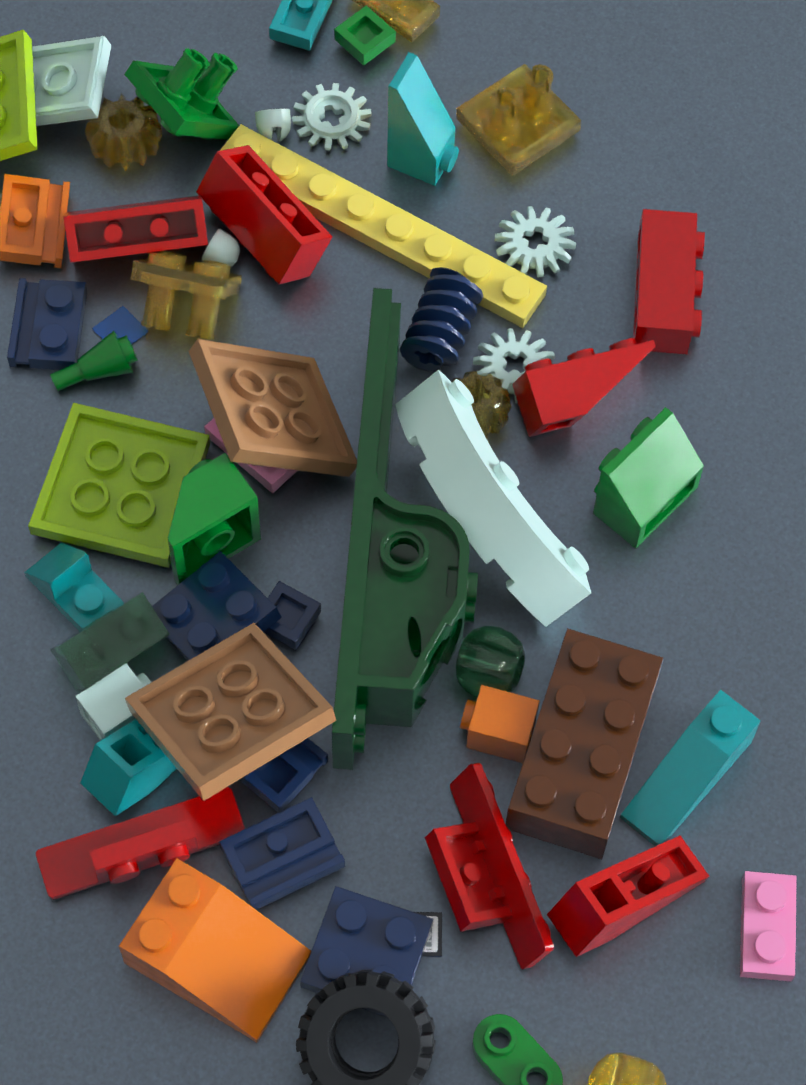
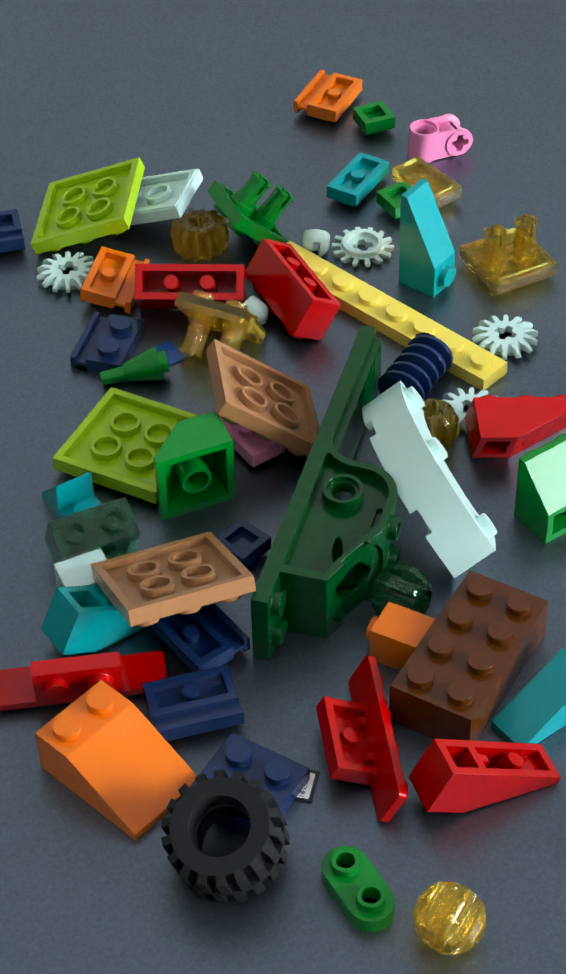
camera: 15 degrees right, 20 degrees down
dark blue plate [145,551,282,661] -> none

